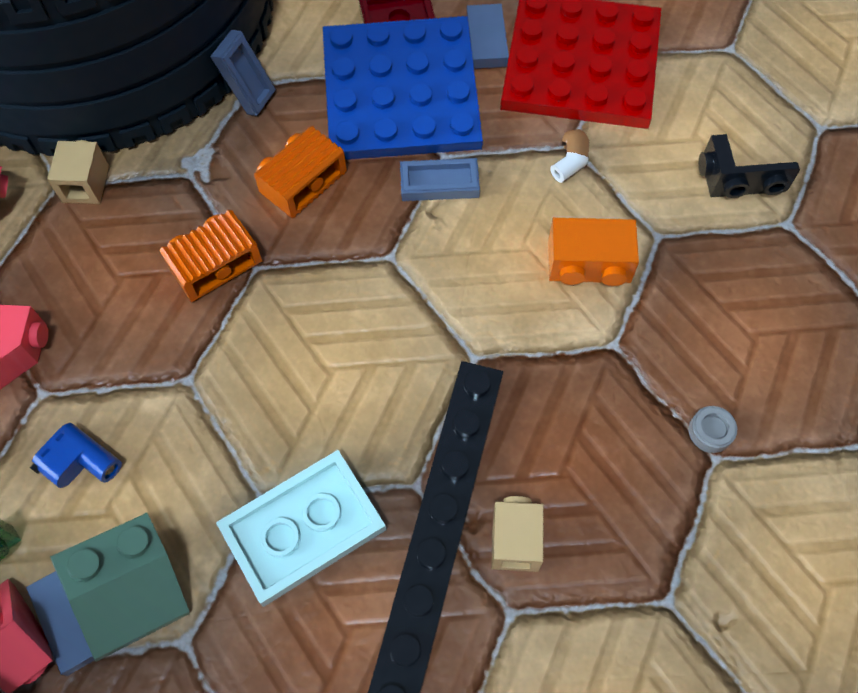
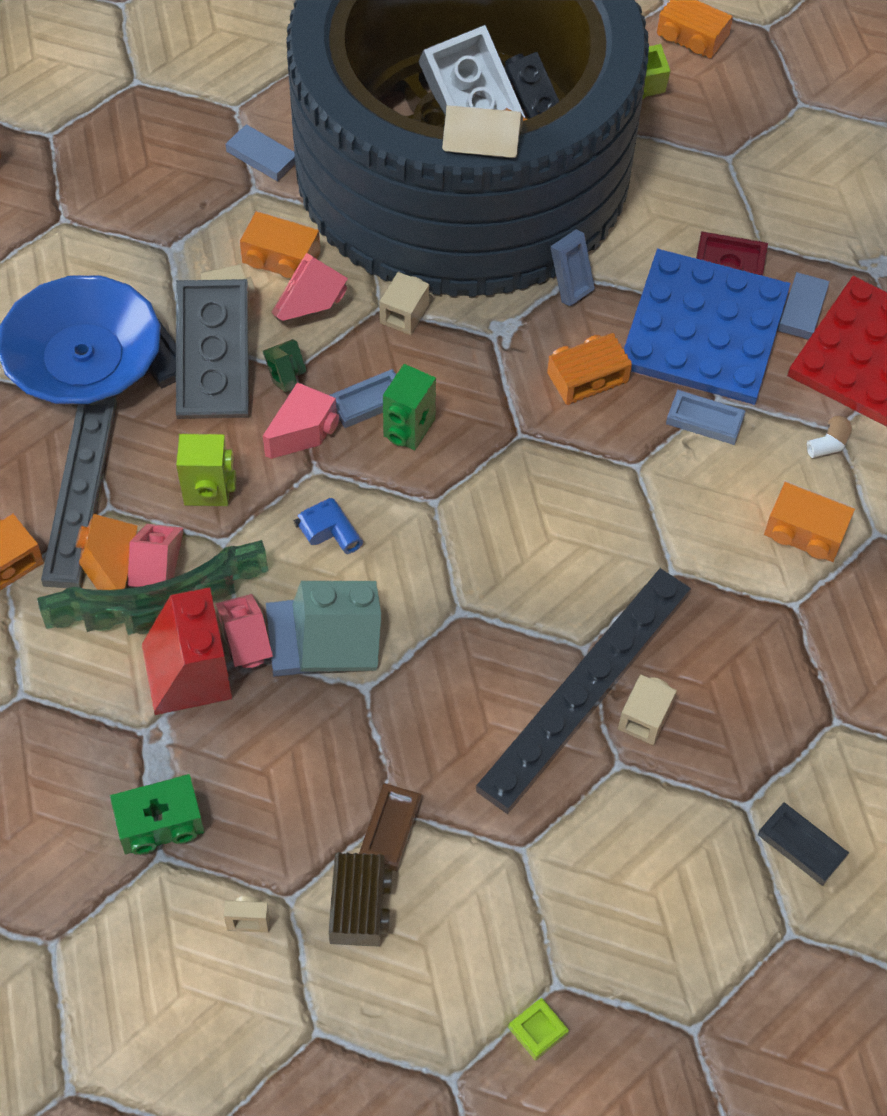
camera: 20 degrees right, 5 degrees down
orange brick [160,210,262,302] -> none
light aqua plate [216,450,386,607] -> none
light grey tile [688,406,737,453] -> none
none -> sand blue tile [329,369,396,428]
none -> green brick [383,364,436,451]
none -> black tile [758,802,849,886]

